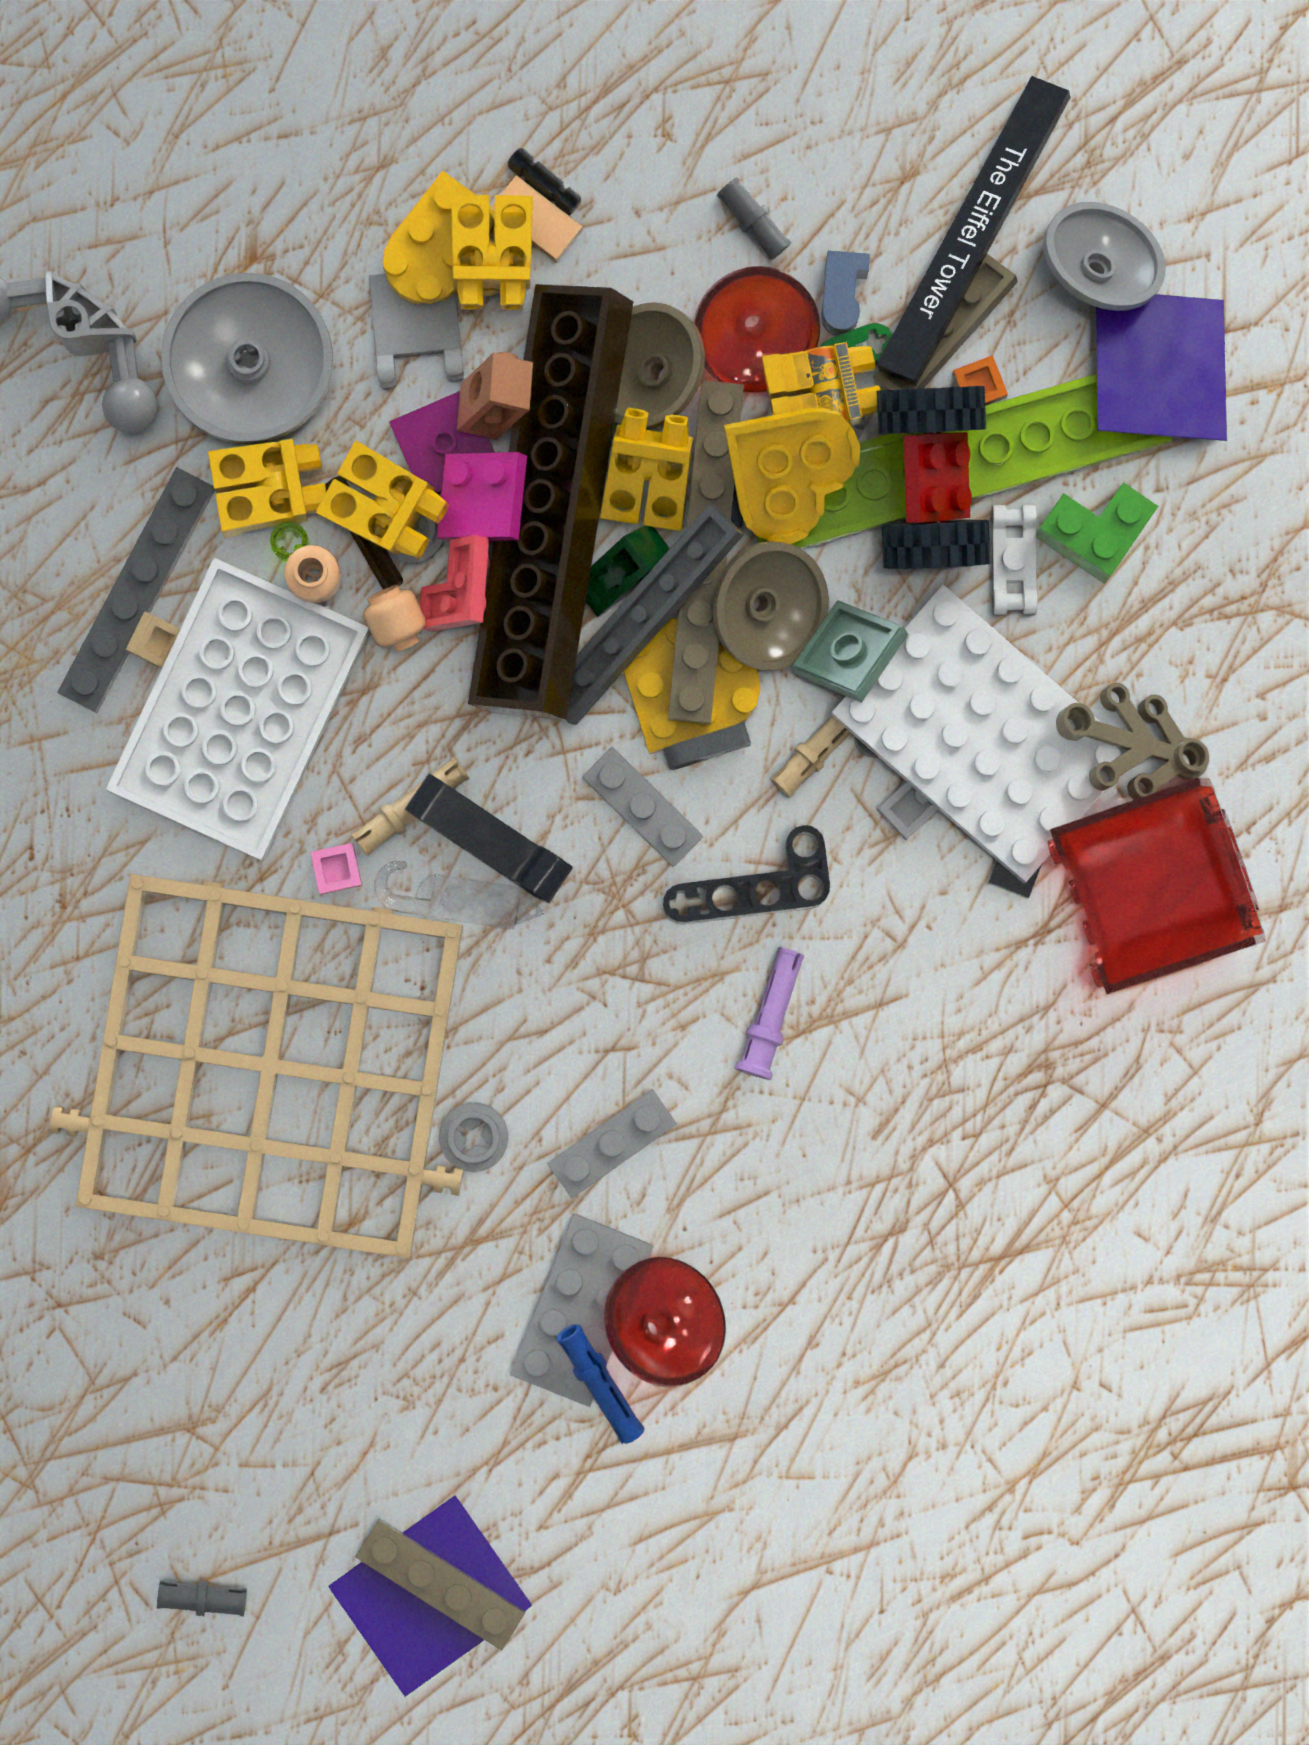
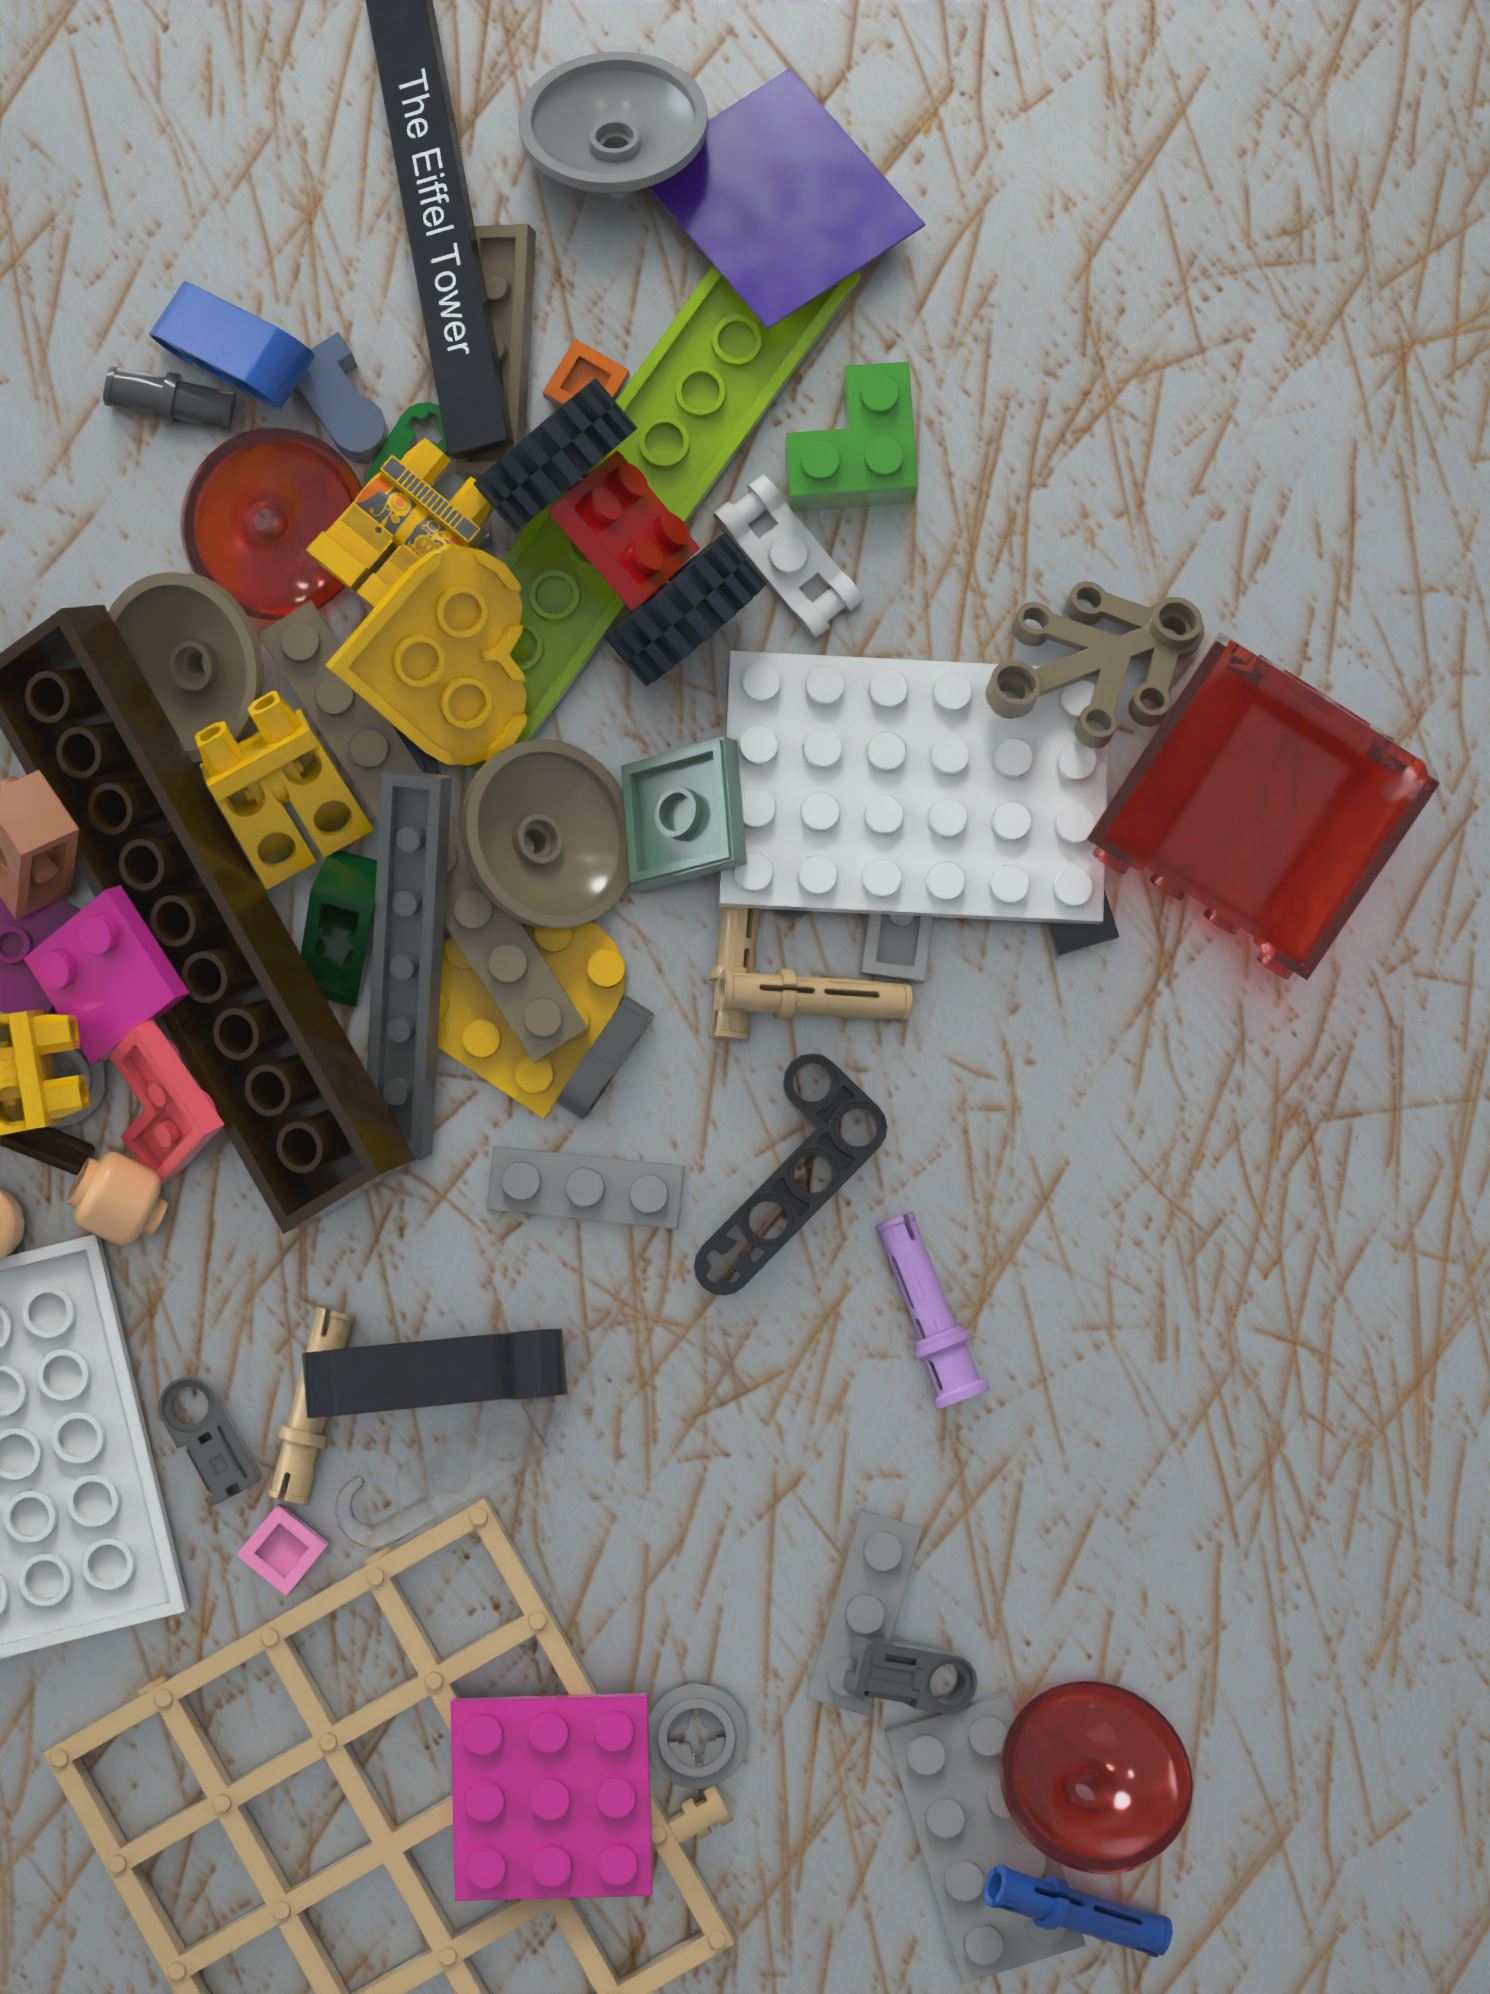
camera: 40 degrees left, 0 degrees up
none -> beam [149,281,315,410]
none -> dark grey piece [159,1376,261,1505]
none -> dark pink plate [450,1693,653,1901]
none -> tan pin [716,968,913,1023]
none -> dark grey piece [843,1636,977,1714]

